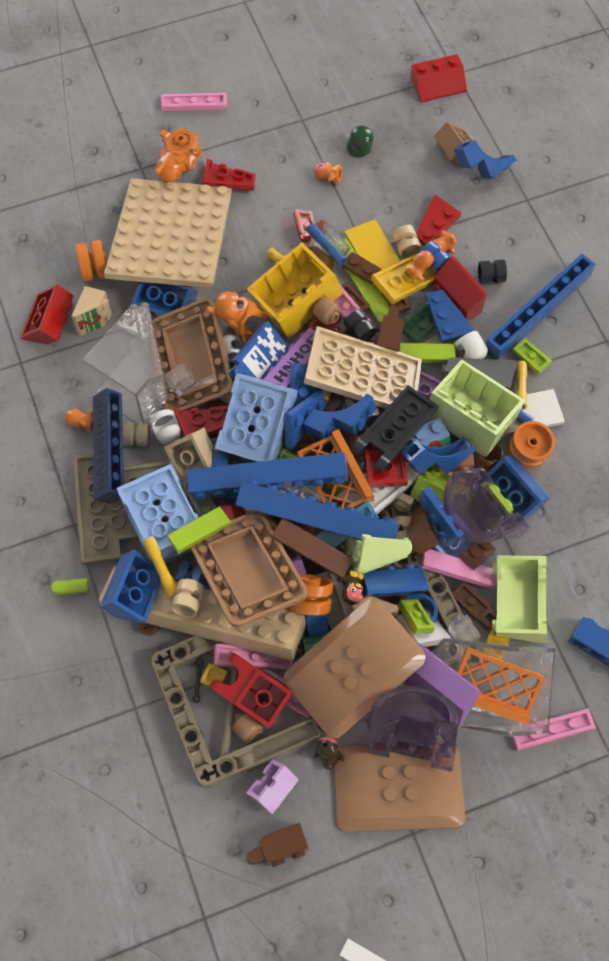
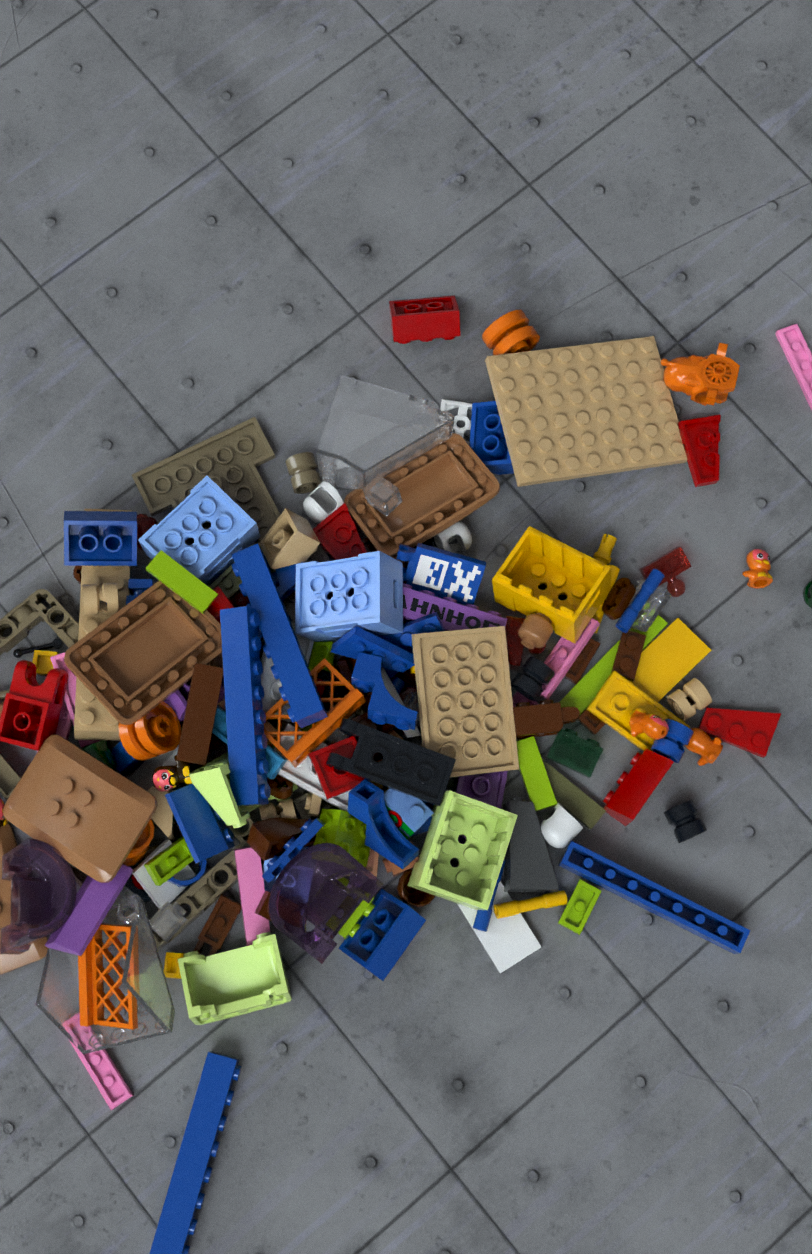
camera: 70 degrees right, 10 degrees up
lime bar [51,578,89,596] -> none
orange animal [65,408,93,432] -> none
tan slope [72,286,112,336] -> none
dark blue brick [93,388,124,504] -> none
yellow piece [142,536,177,597] -> none
orange helmet [206,291,268,344] -> none
blue wing [424,290,475,343] -> none
orange wheel [507,421,555,470] -> none

